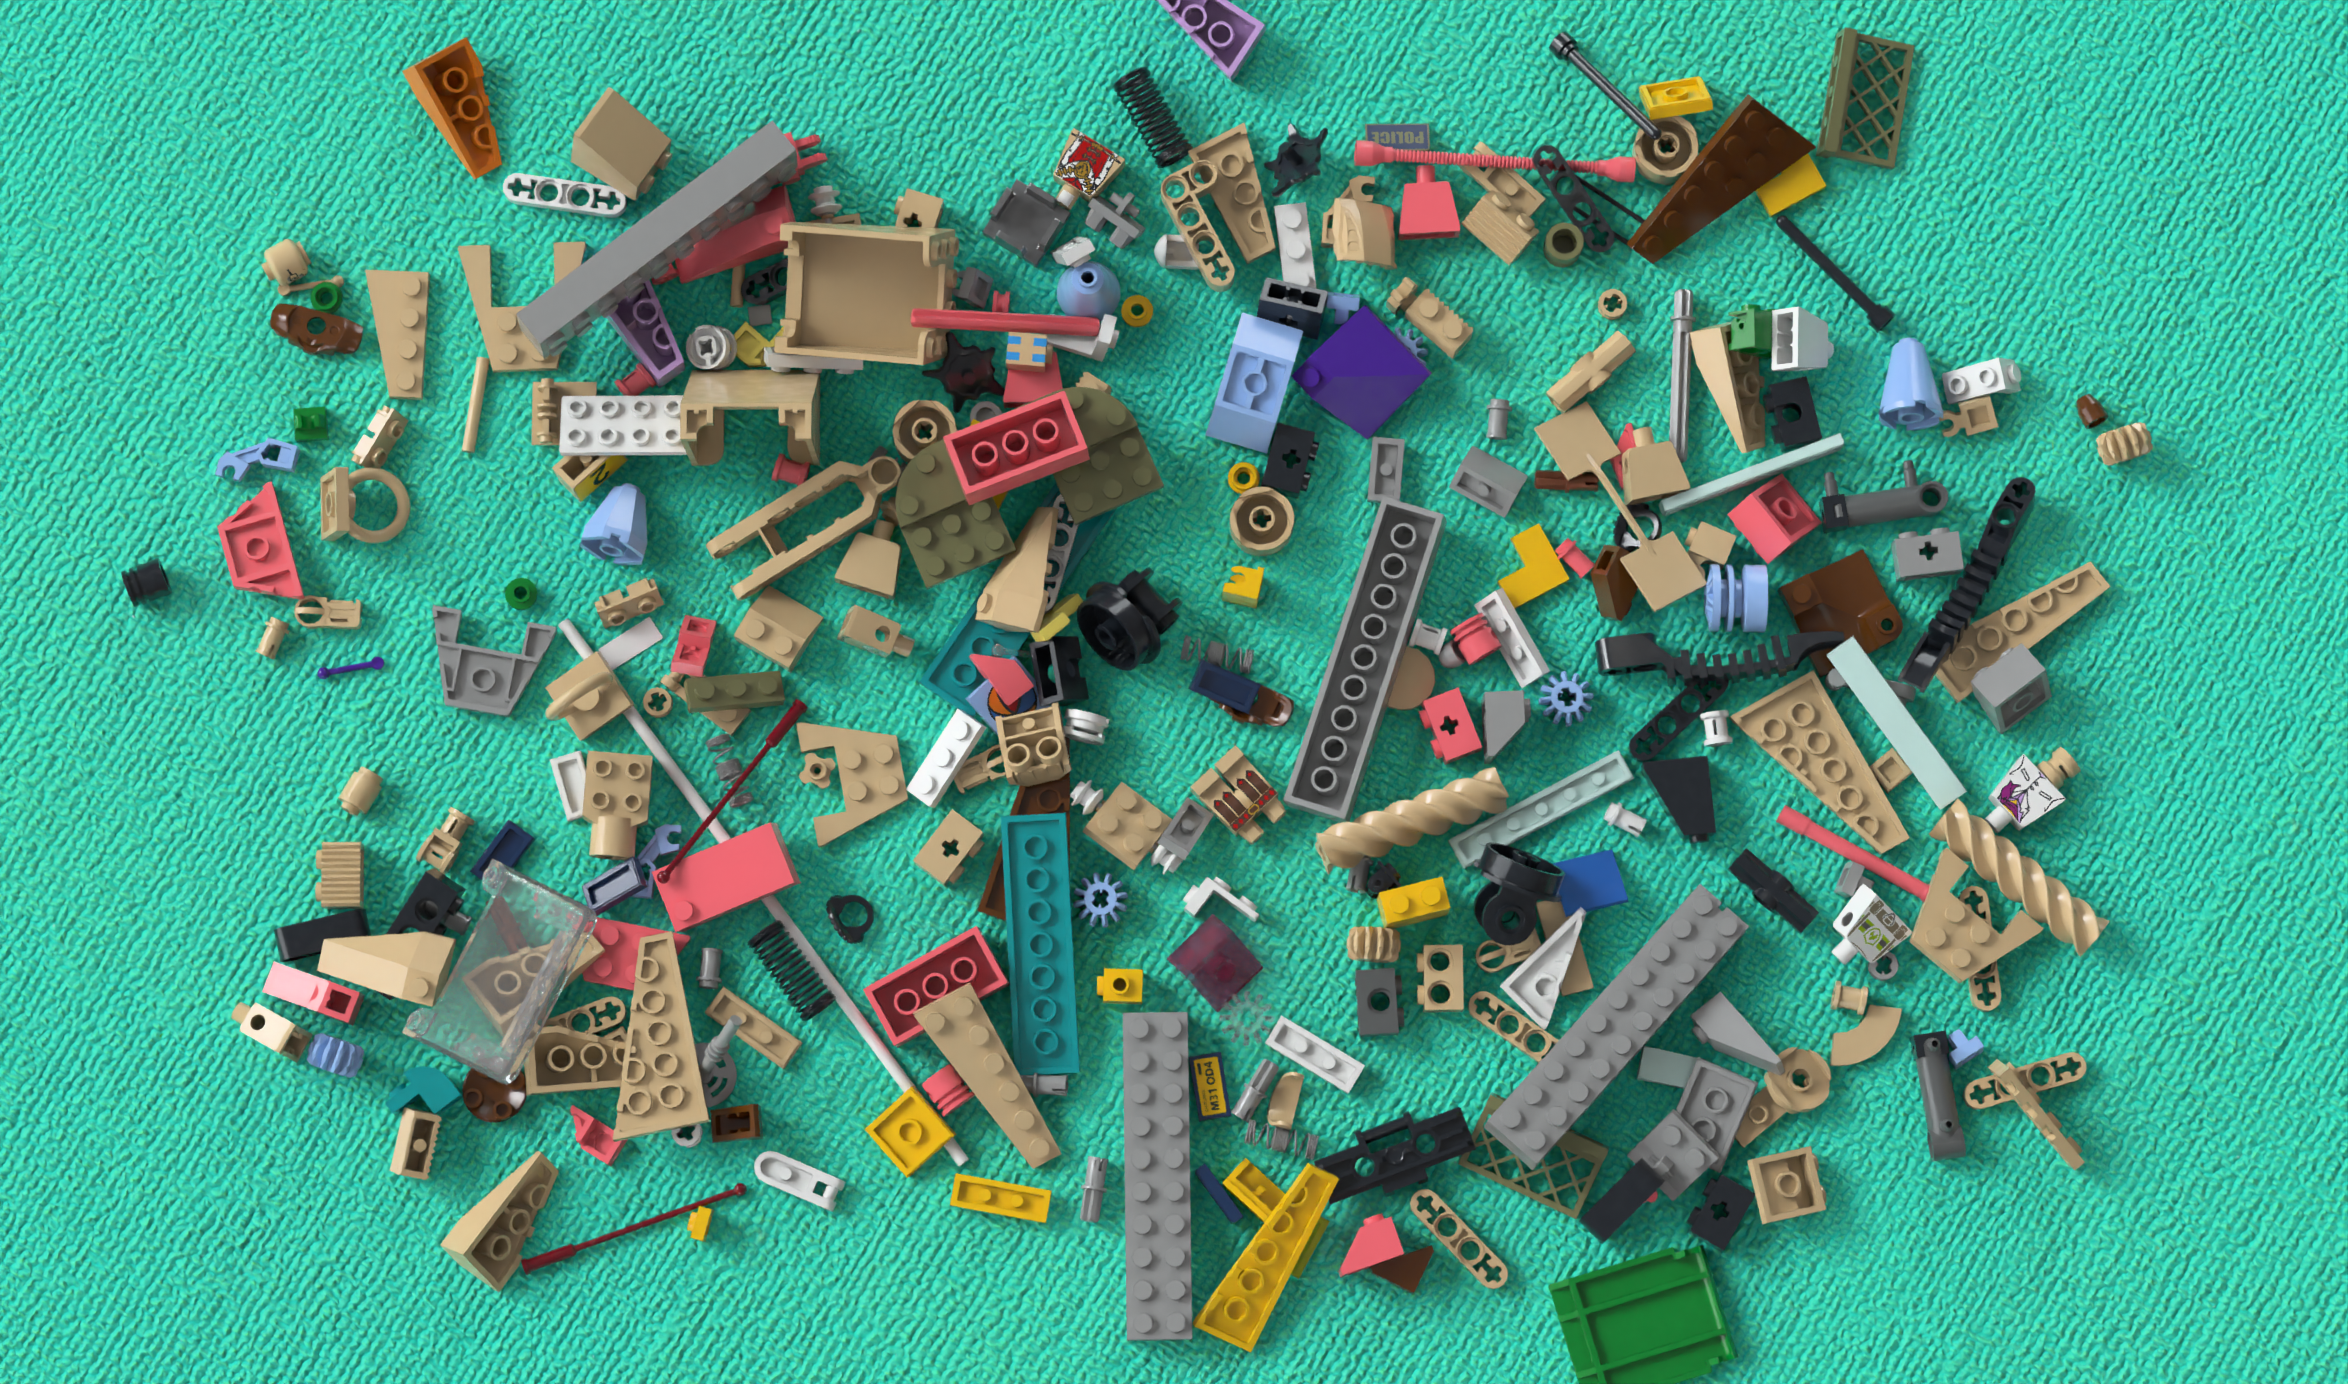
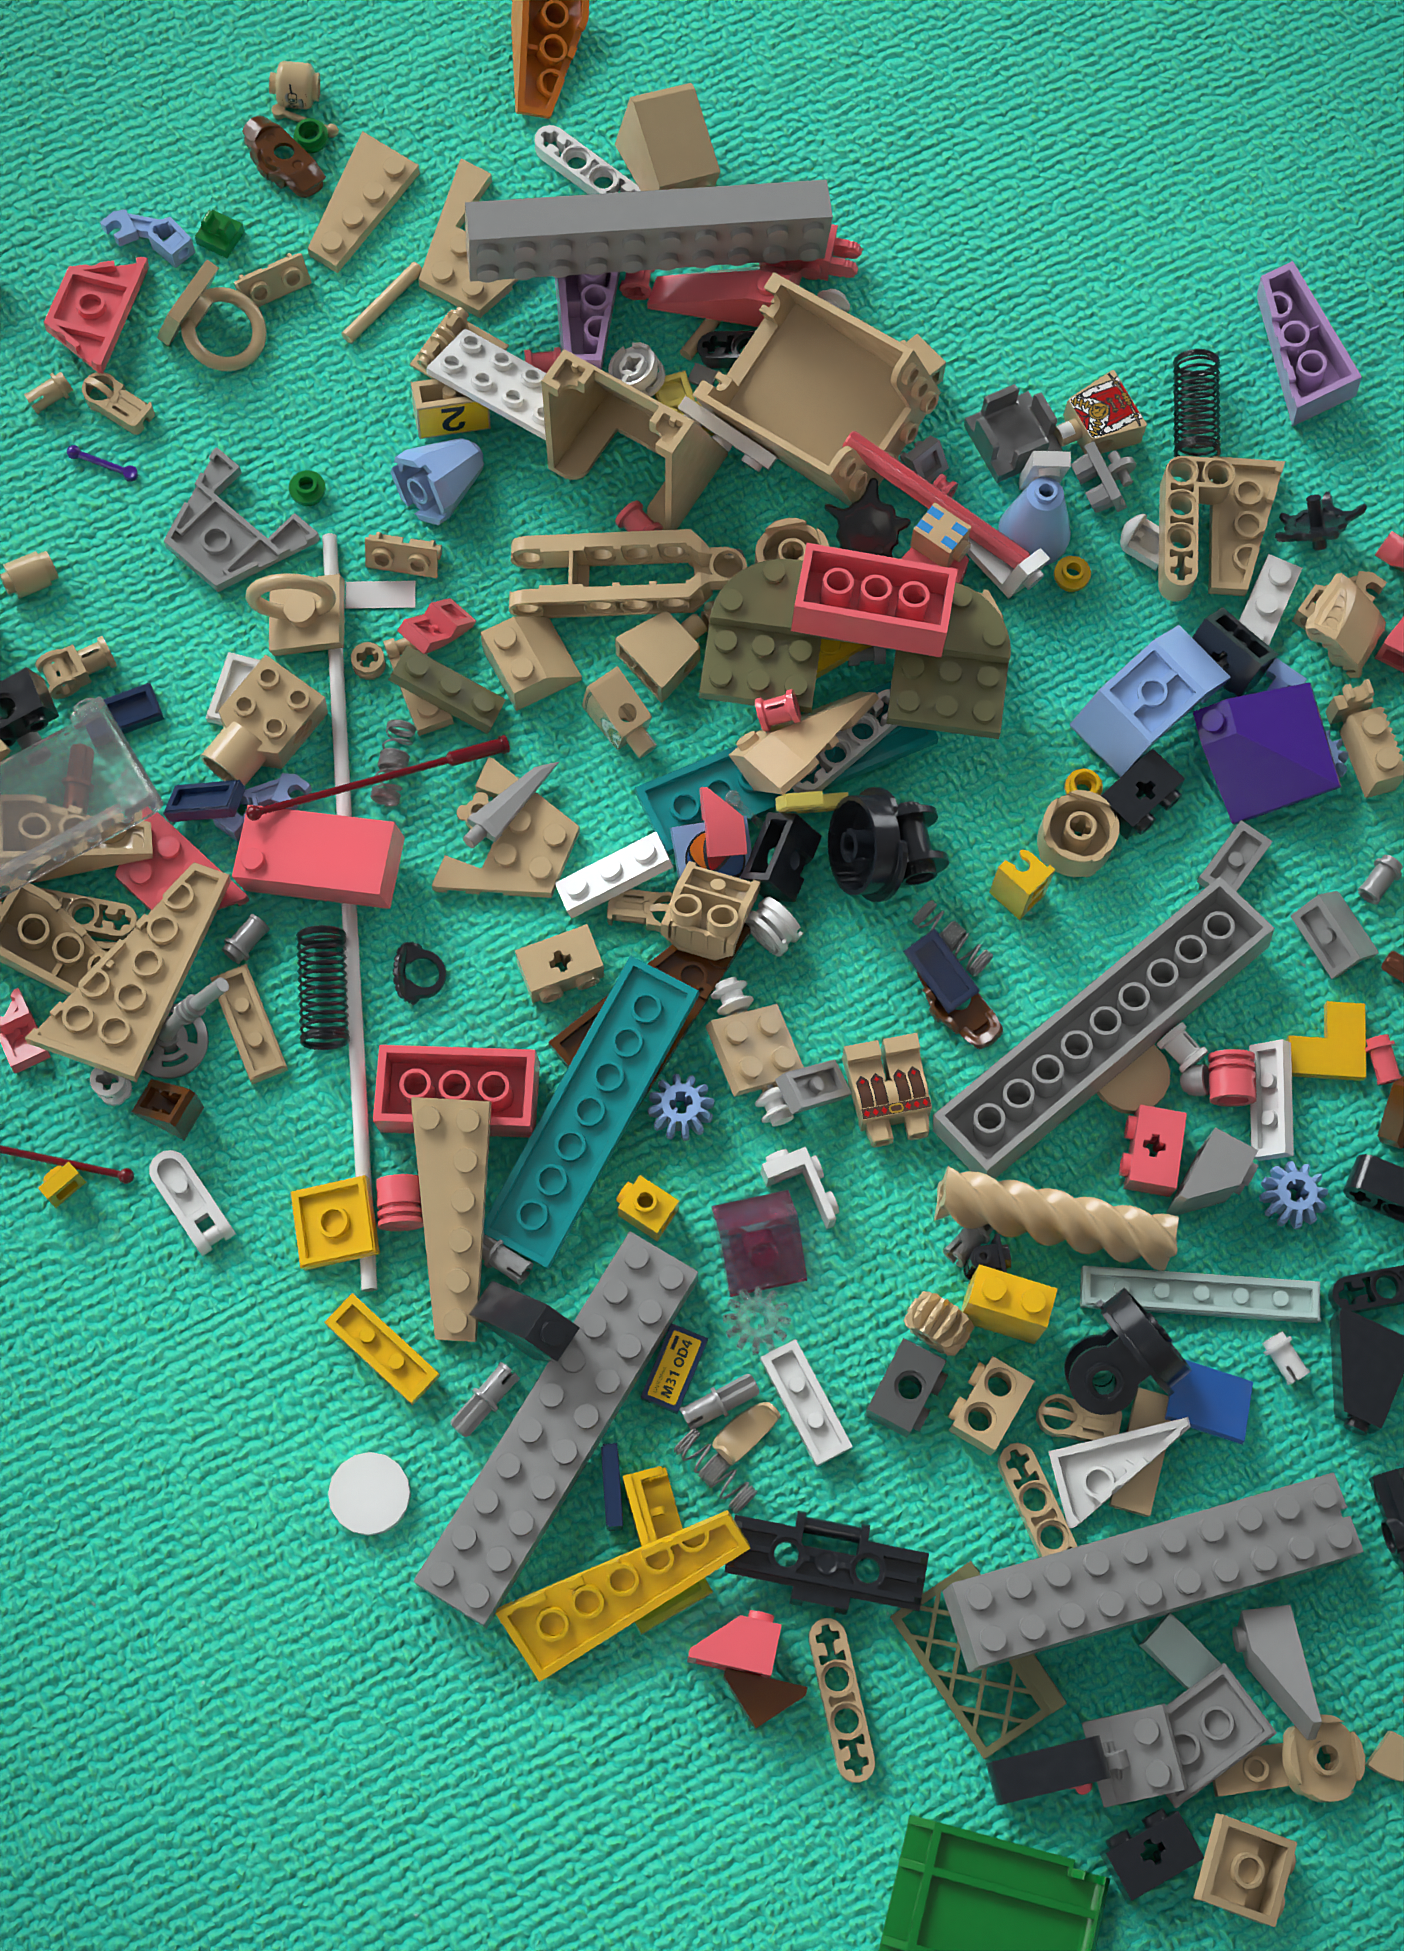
camera: 30 degrees right, 10 degrees down
none -> white tile [328,1452,411,1536]
none -> light grey bar [463,761,560,848]
none -> black slope [469,1281,580,1362]
none -> coral bush [755,689,802,732]

